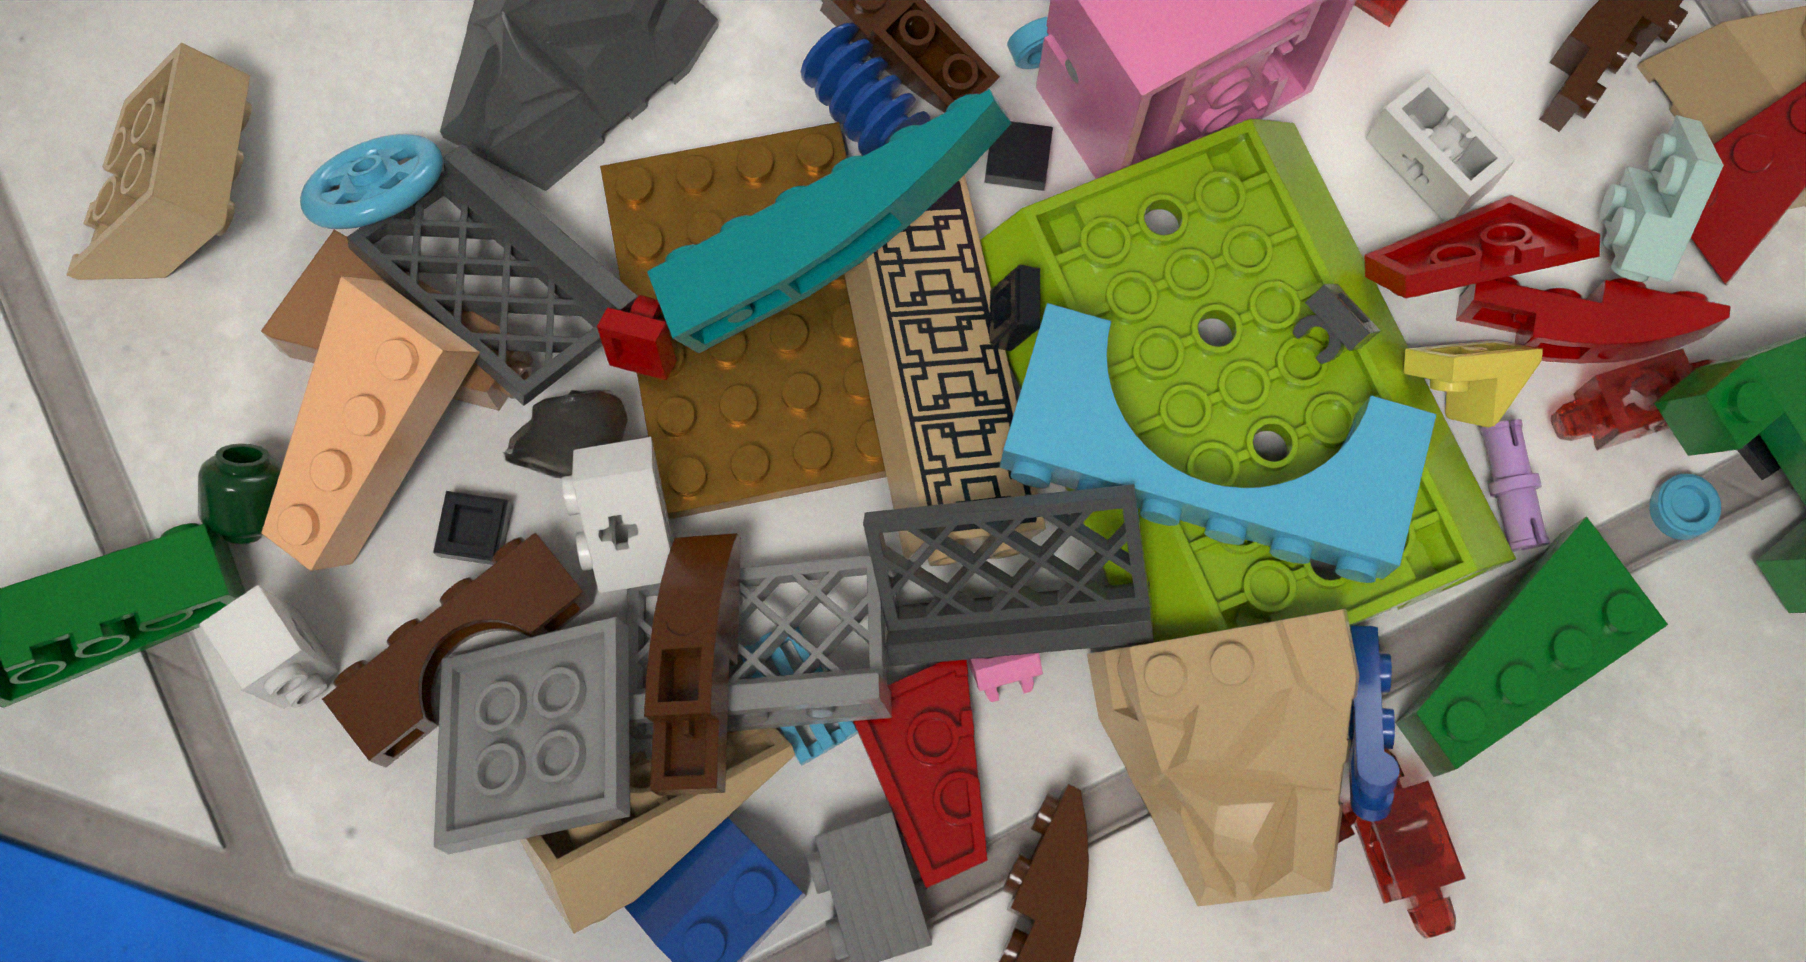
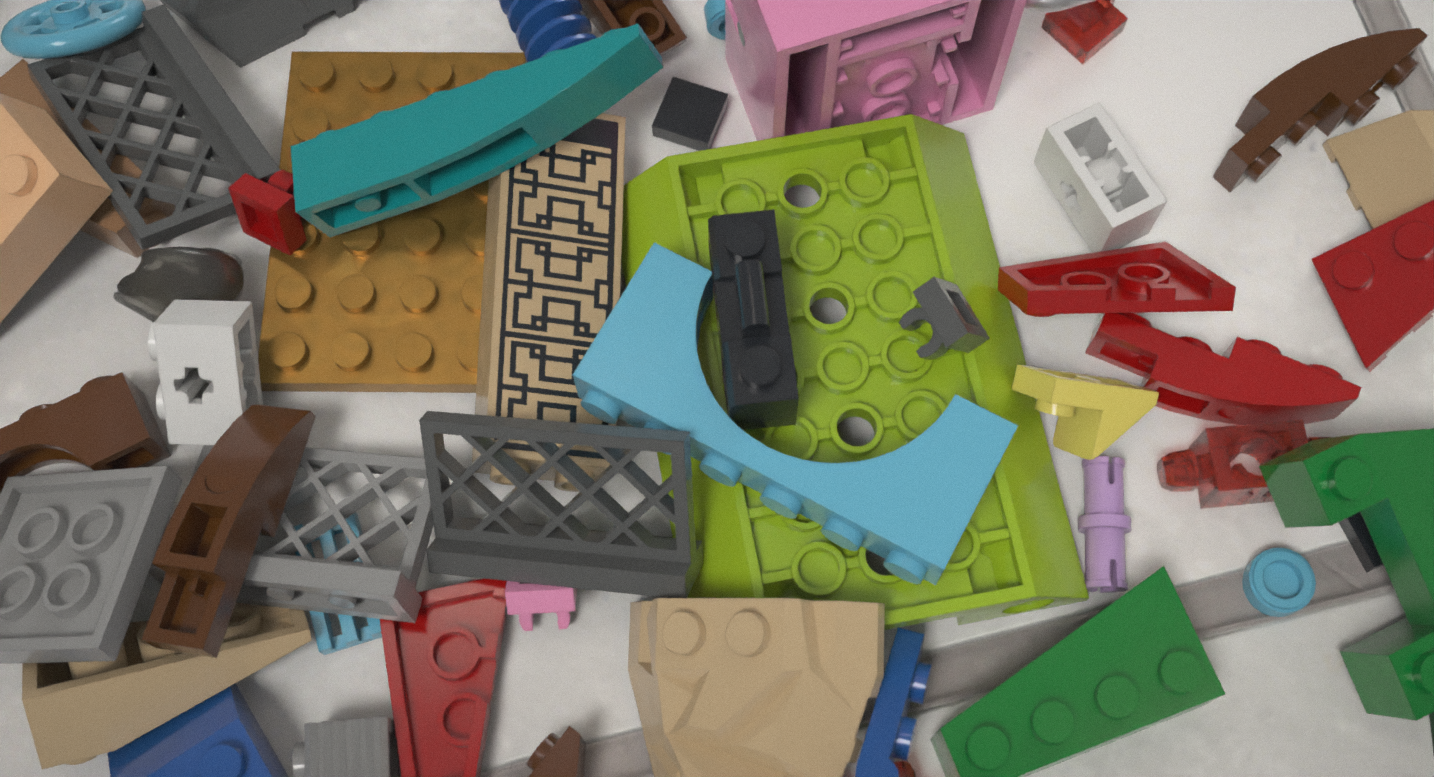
camera: 15 degrees right, 5 degrees down
black tile [433,491,513,565] -> none
black tile [990,265,1040,351] -> none
light aqua plate [1600,115,1724,282] -> none
none -> black piece [708,210,799,430]

